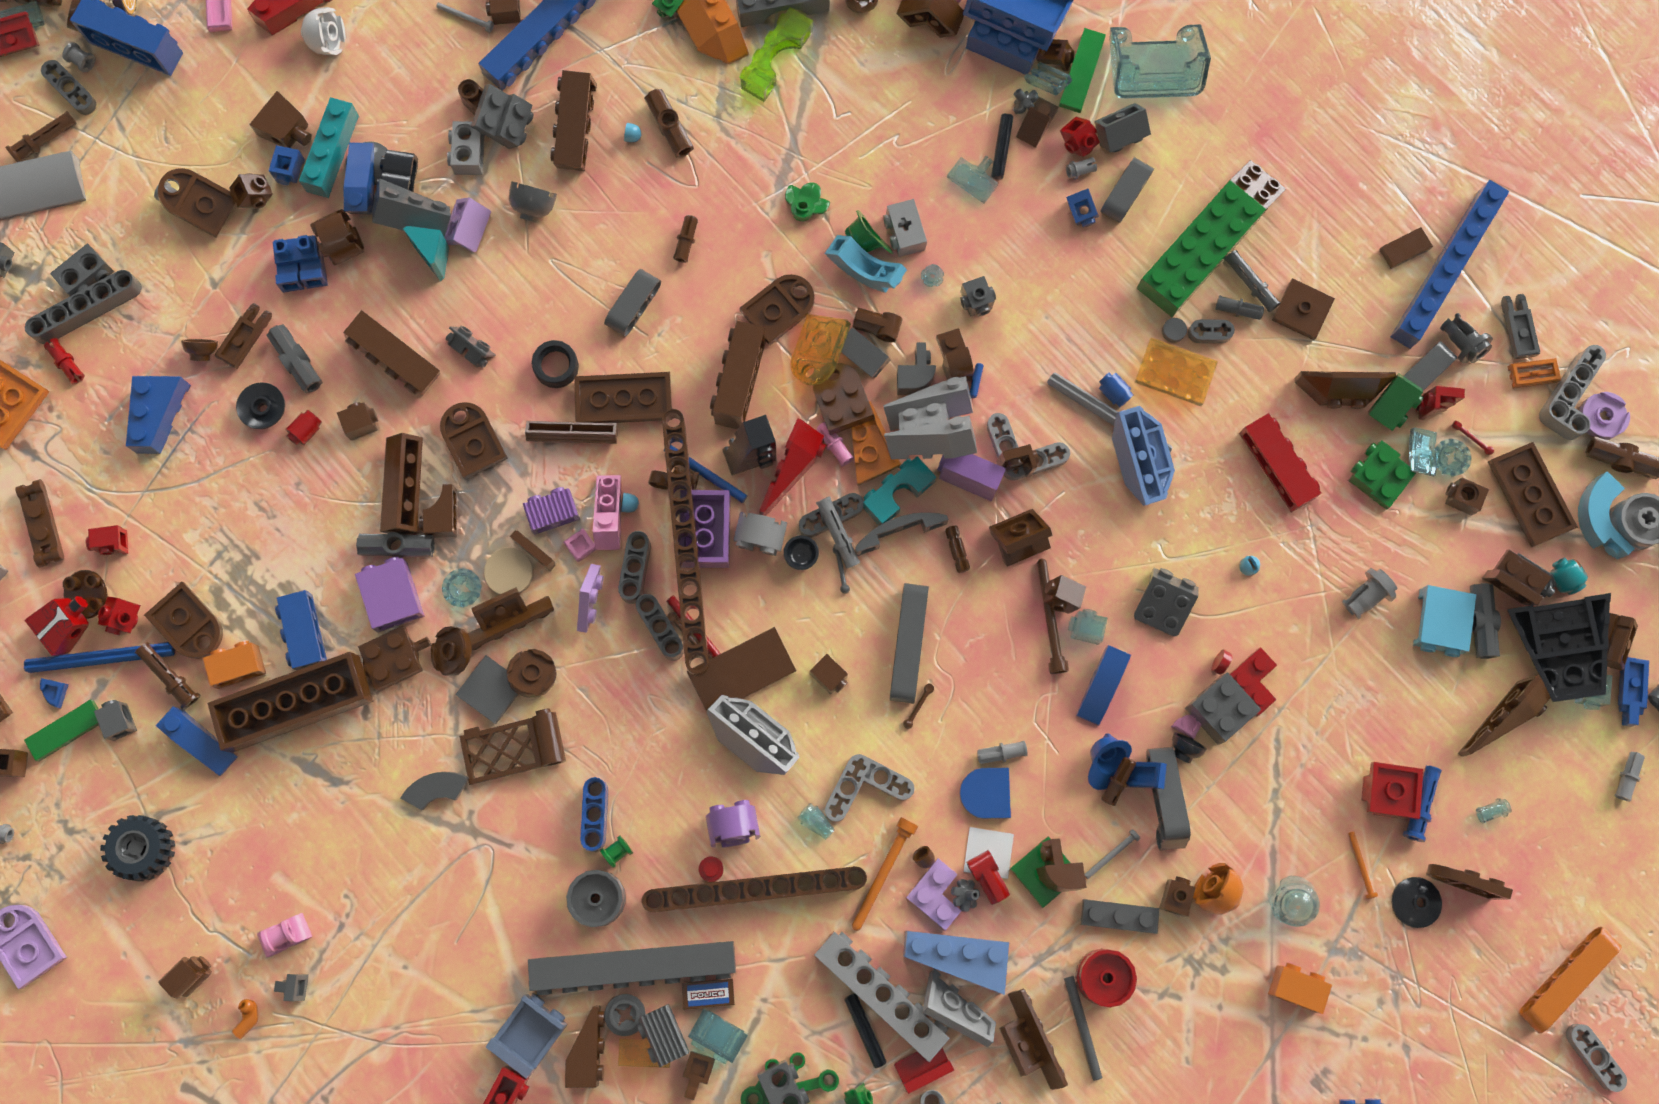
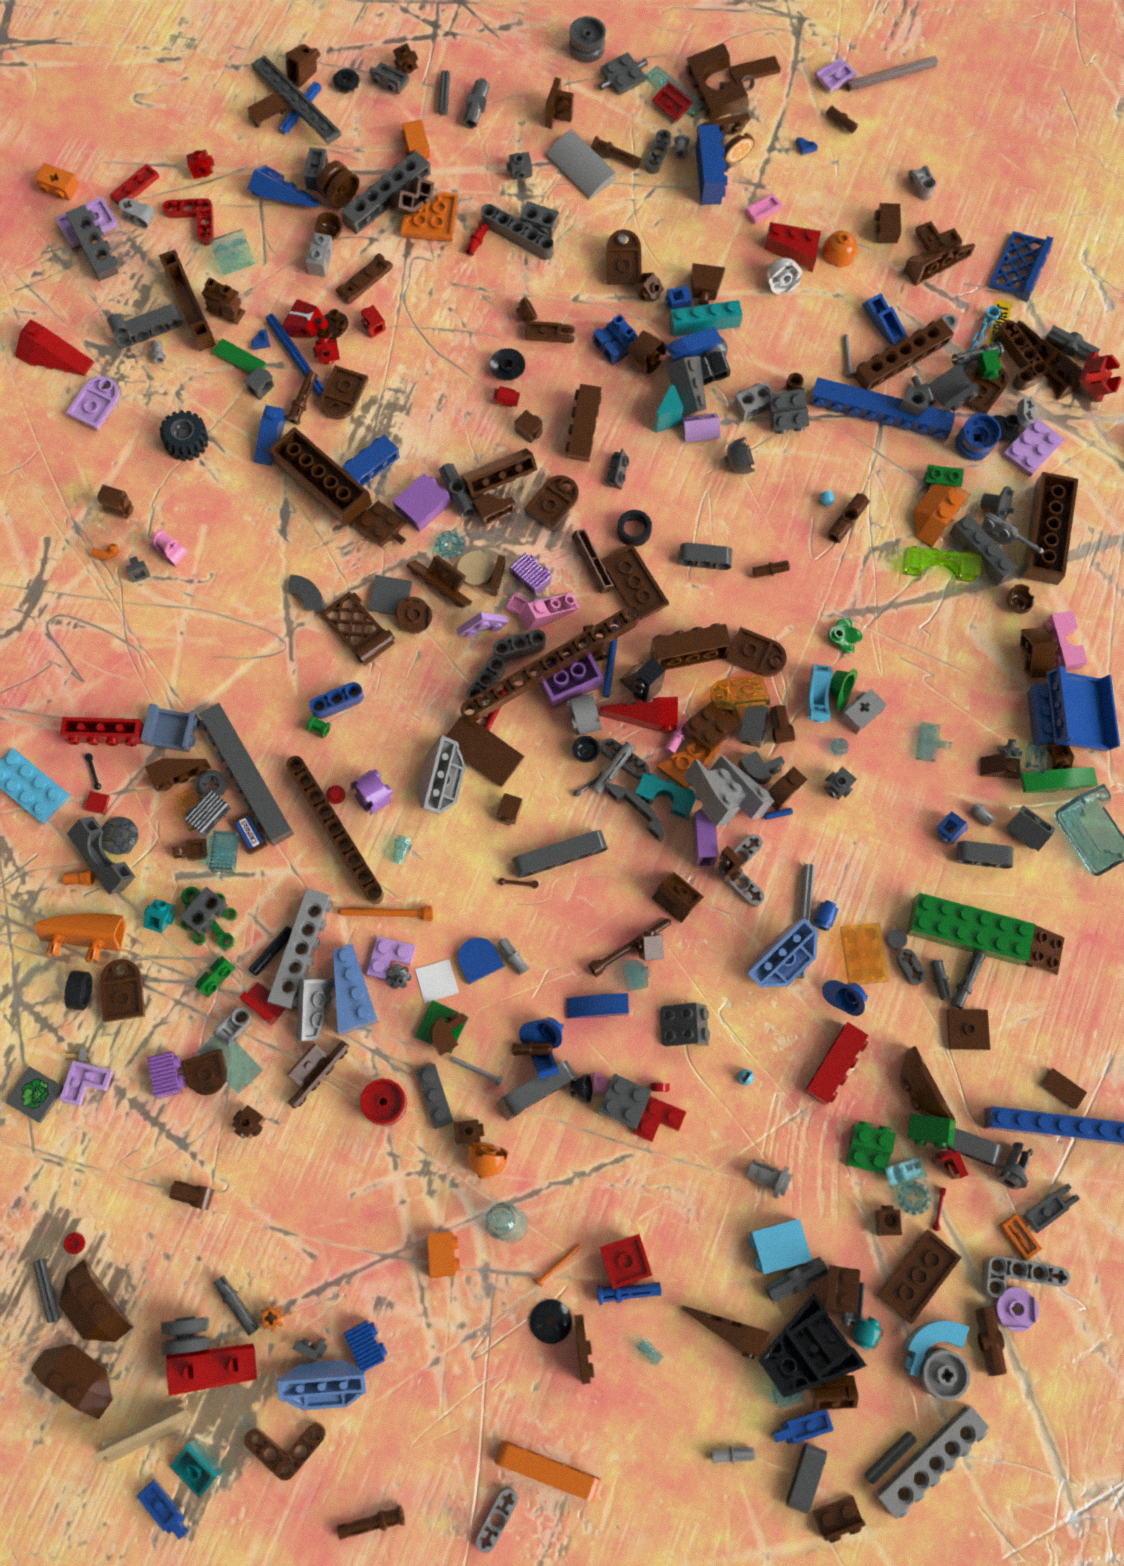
camera: 65 degrees right, 5 degrees down
blue wedge [126,376,191,454] -> none
orange brick [203,641,266,689] -> none
dark grey piece [266,324,323,393] -> none
reddish brown tile [431,626,472,676] -> none
reddish brown wedge [550,70,597,171] -> none
dark grey wheel [566,870,626,927] -> none
medium azure hinge [621,493,639,513] -> none
light grey beam [825,754,915,822] -> none
reddish brown hinge [913,846,935,868] -> none
reddish brown axle [945,525,970,573] -> none
red piece [966,850,1010,905] -> none
black axle [991,113,1013,180] -> none
red brick [1059,116,1100,157] -> none
dark grey bar [1064,976,1103,1081] -> none
none -> blue piece [822,980,868,1016]

